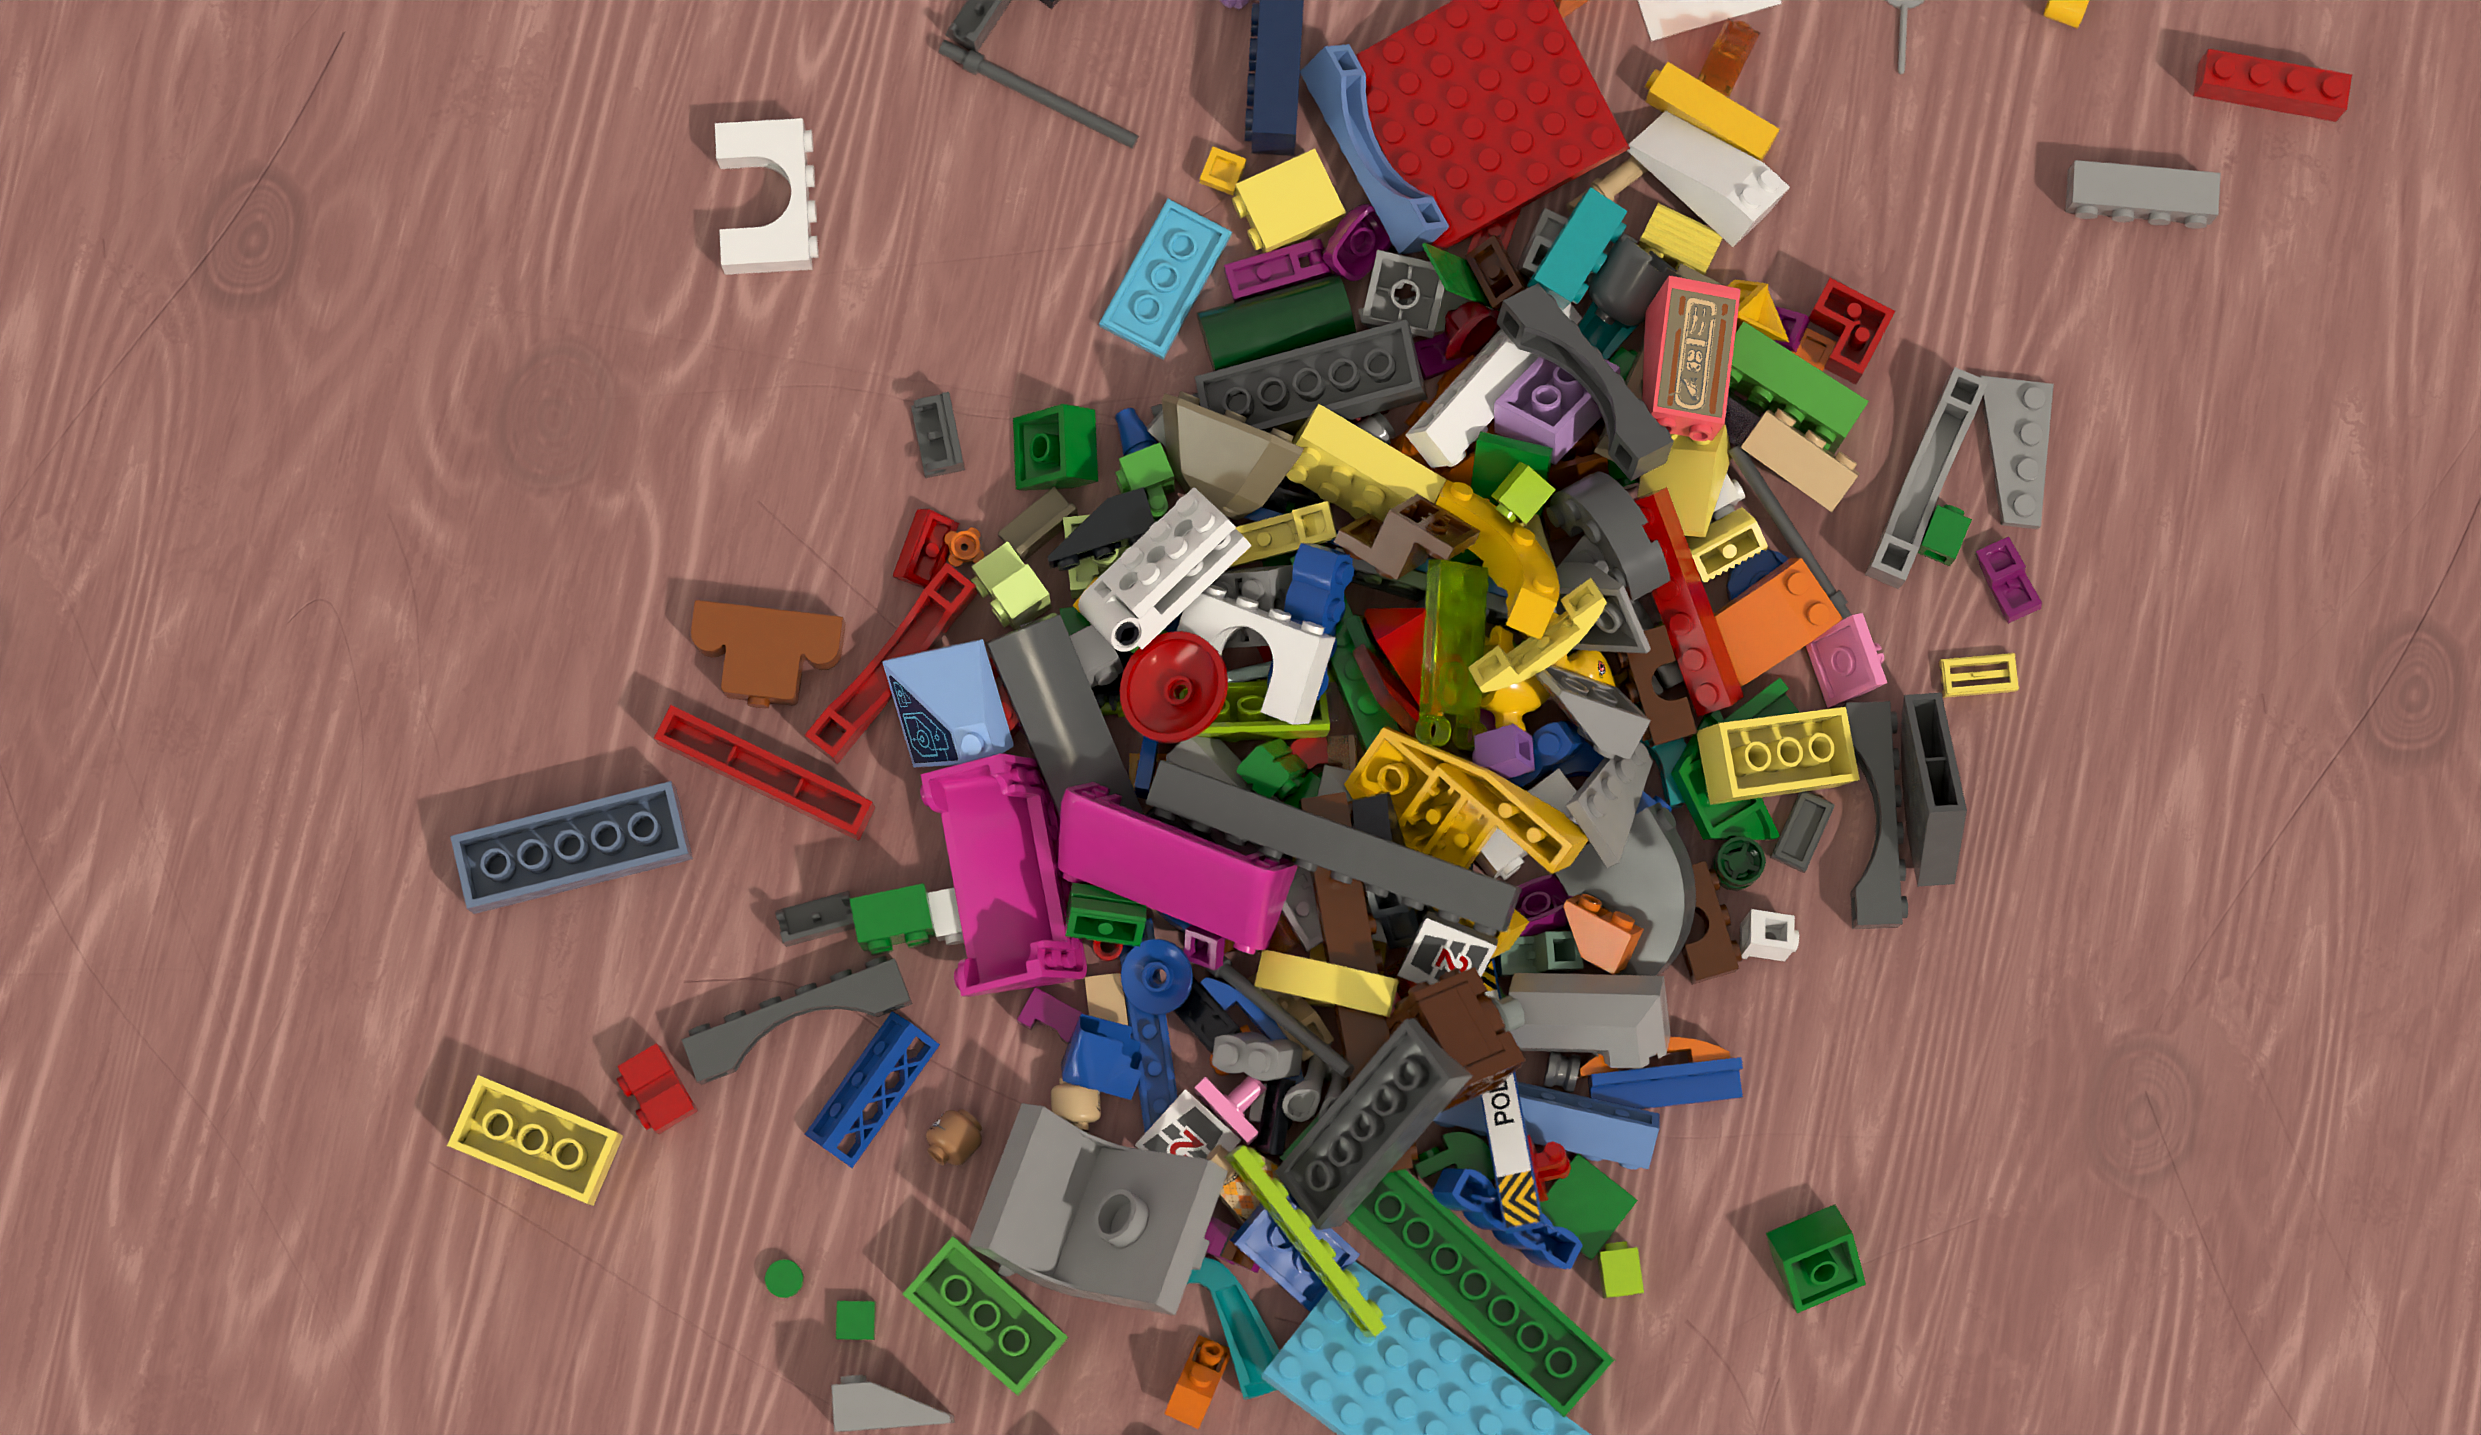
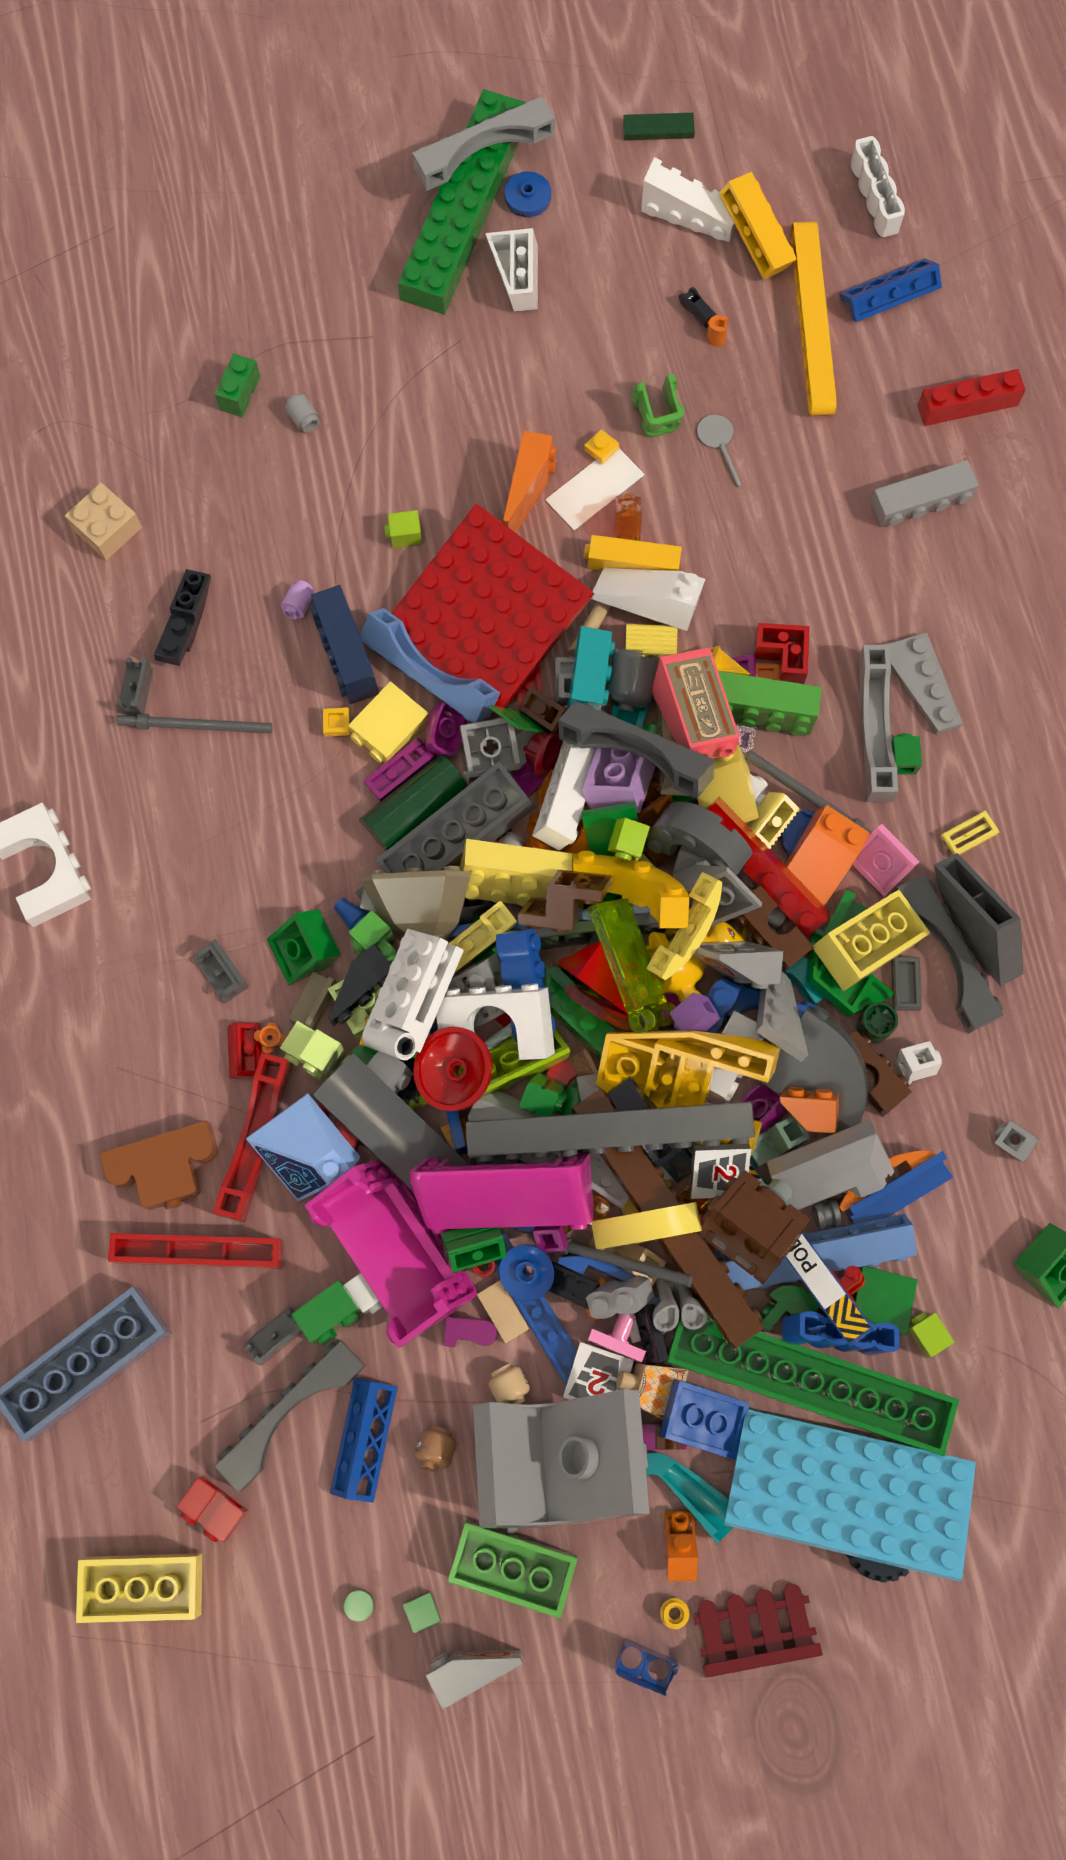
camera: 20 degrees left, 5 degrees down
blue piece [1061,1014,1142,1100] -> none
medium azure tile [1099,199,1232,360] -> none
lime plate [1224,1145,1386,1337] -> none
dark grey arch [1275,1018,1473,1230] -> none
tan slope [1740,408,1860,512] -> none
magenta slope [1975,536,2042,624] -> none
none -> light grey brick [994,1120,1040,1162]

